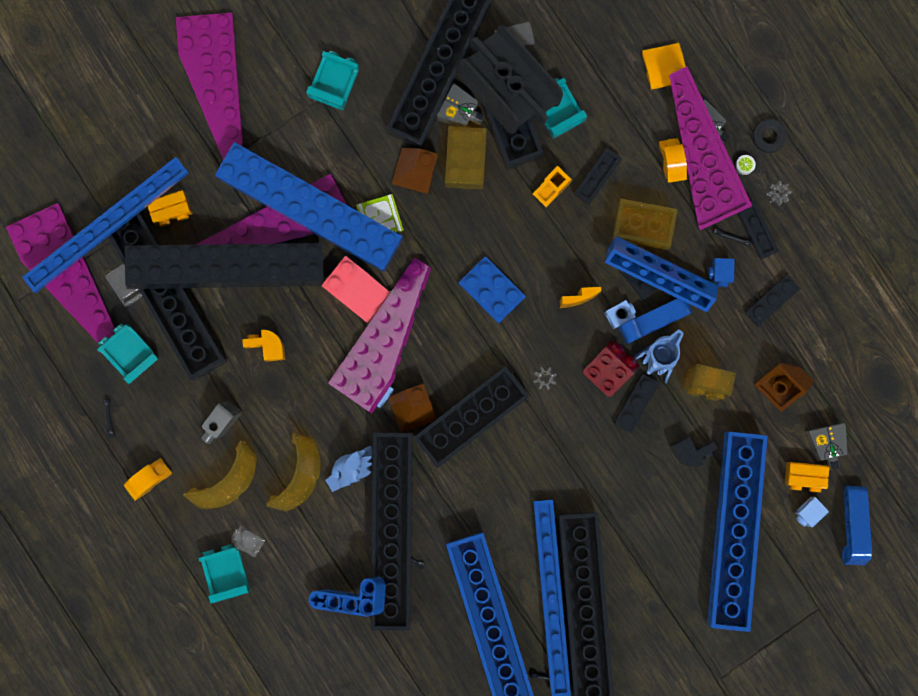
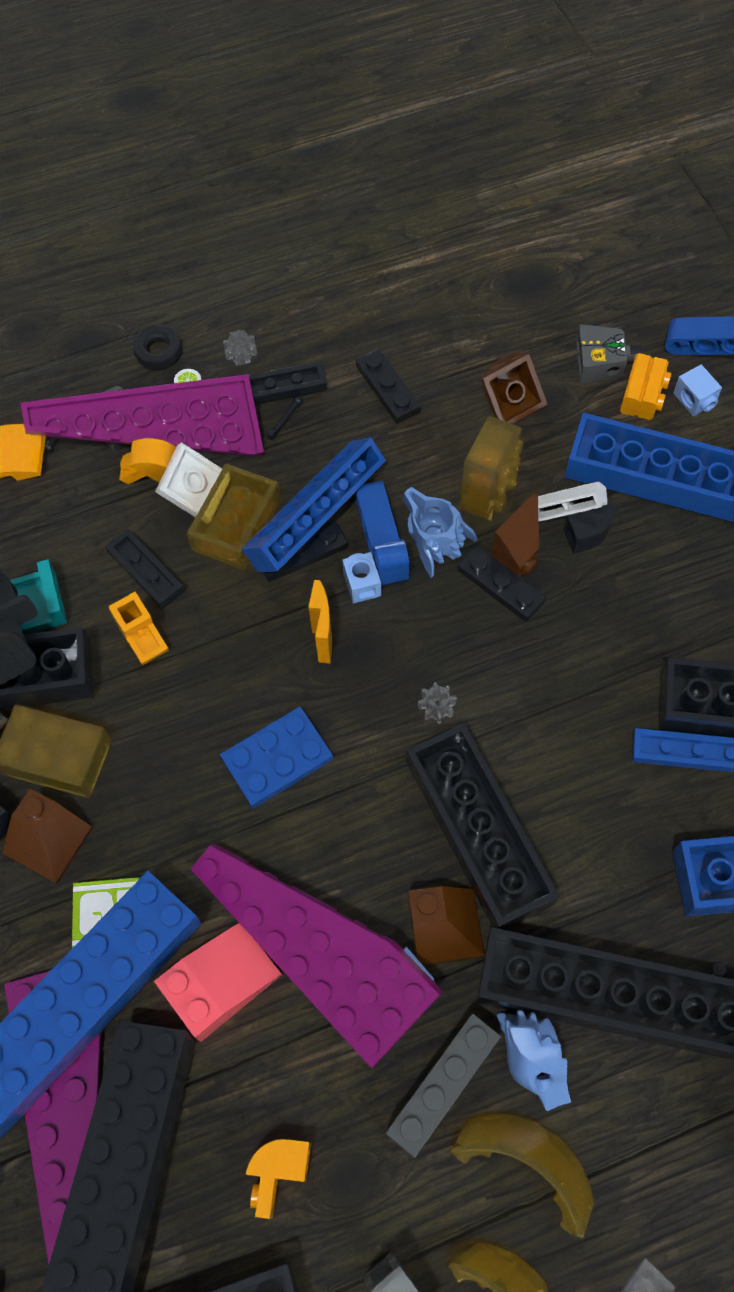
camera: 75 degrees left, 20 degrees down
dark red bracket [583,340,640,397] -> none
blue brick [708,258,735,287] -> none
none -> white tile [155,442,229,522]
none -> dark grey brick [386,1014,501,1158]
none -> reddish brown slope [491,493,539,578]
none -> white piece [538,481,607,522]

